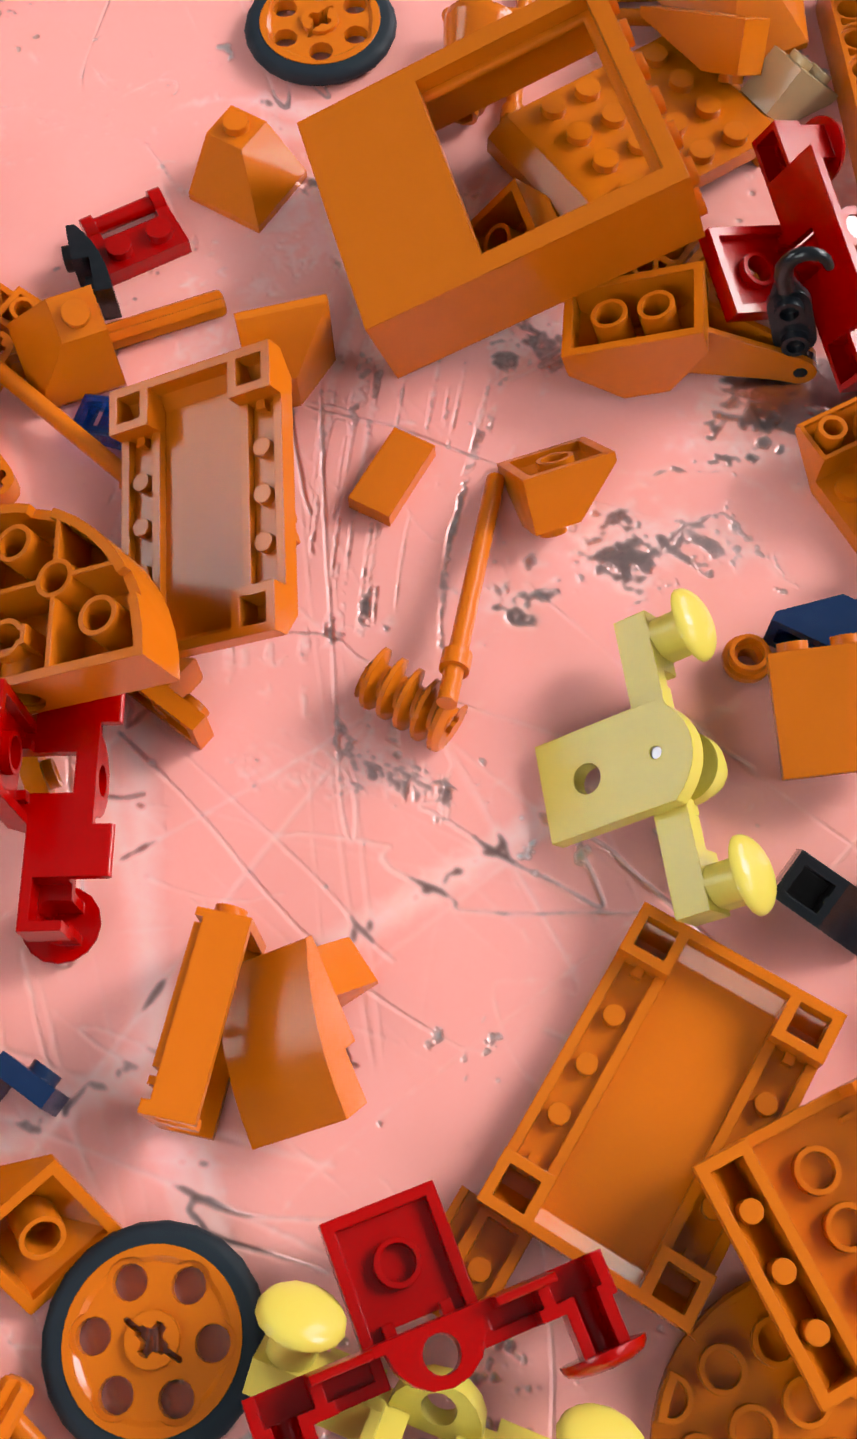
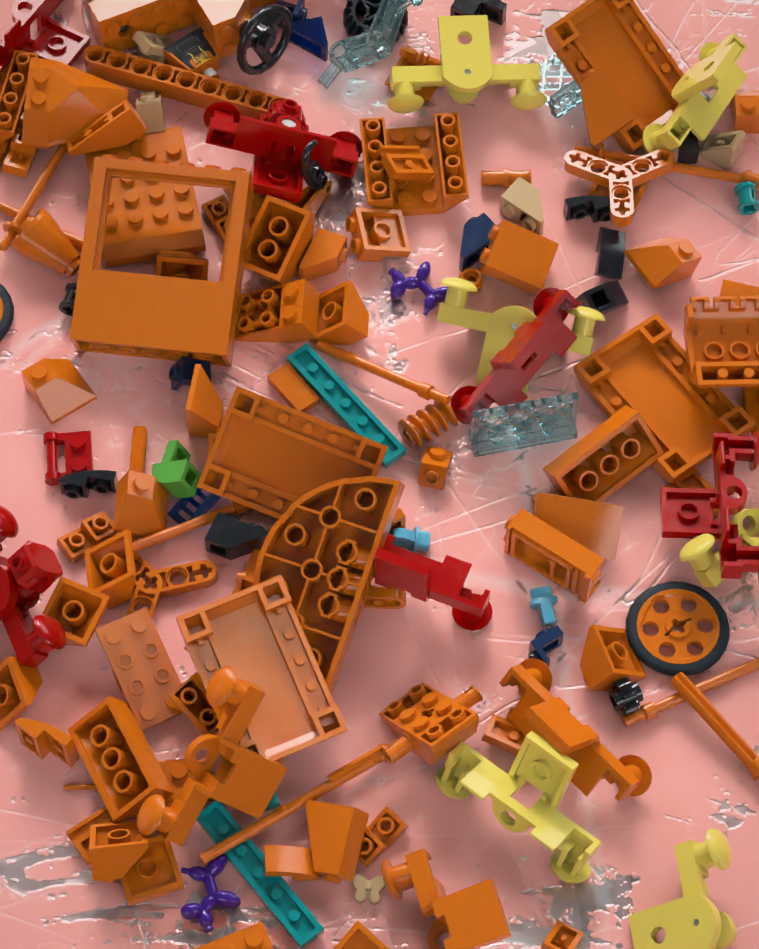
camera: 70 degrees left, 5 degrees down
none -> bright green brick [152,440,201,498]
none -> dark blue bracket [169,356,211,391]
none -> black slope [205,512,268,560]
none -> orange slope [235,278,320,343]
none -> teal plate [286,343,406,469]
none -> orange slope [299,228,350,281]
none -> orange plate [345,207,411,262]
none -> dark purple piece [388,261,448,316]
none -> medium azure piece [389,526,431,553]
none -> orange bracket [418,447,453,490]
none -> red piece [450,287,580,425]
none -> clear light blue fence [468,392,579,457]
none -> medium azure piece [529,586,558,627]
none -> orange slope [542,405,665,502]

